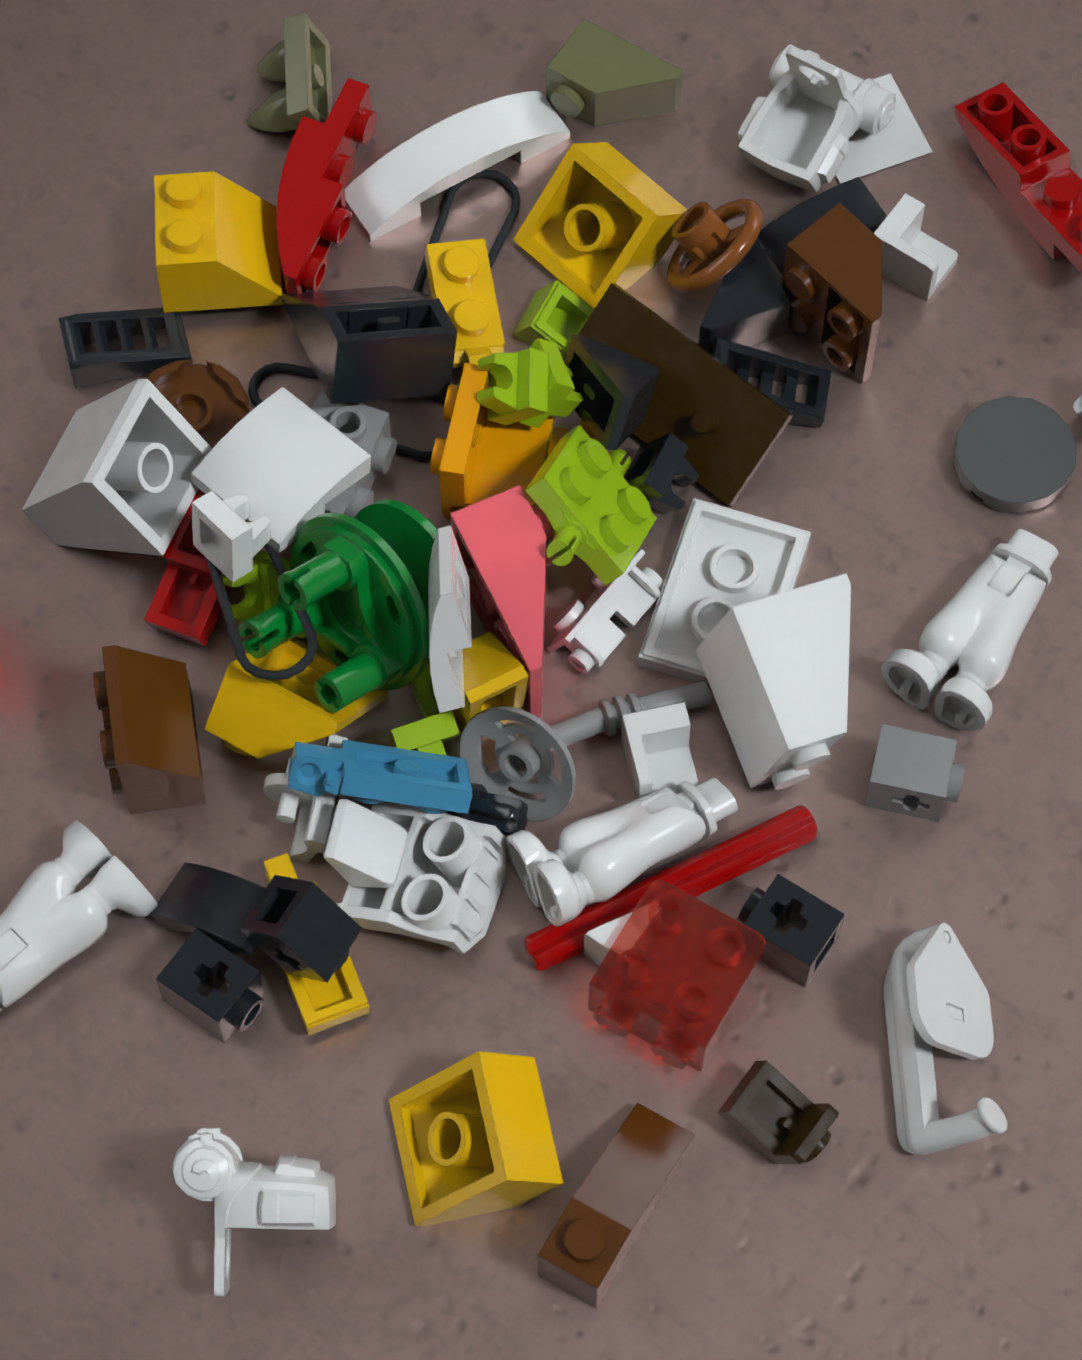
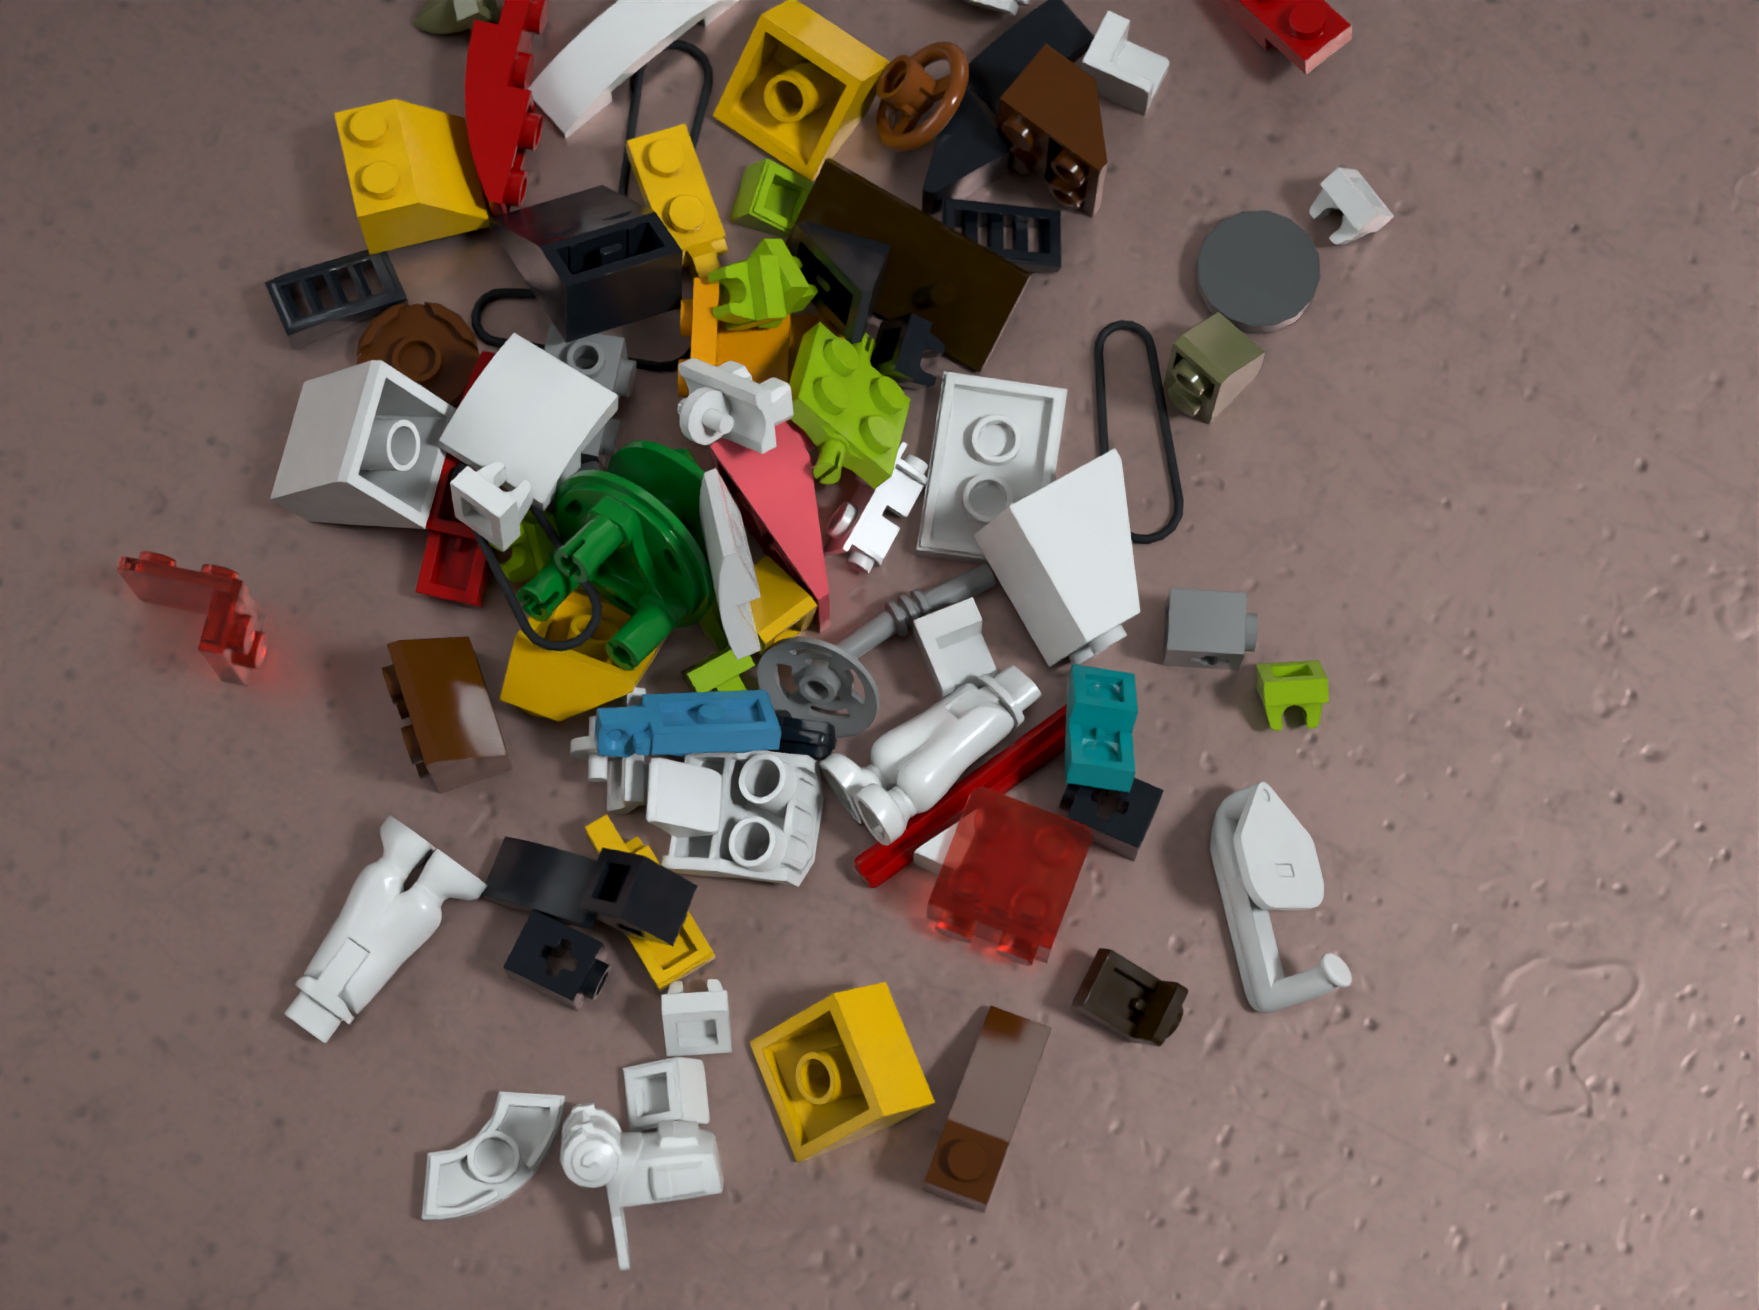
camera: 10 degrees left, 10 degrees up
white piece [881,529,1059,731] -> none
none -> white tile [422,1092,566,1222]
none -> white slope [623,1057,710,1133]
none -> white tile [662,979,732,1057]
none -> white hips [677,358,794,454]
none -> teal slope [1065,664,1138,793]
none -> black piece [1094,320,1184,544]
none -> olive slope [1164,312,1266,424]
none -> lime tile [1255,660,1329,731]

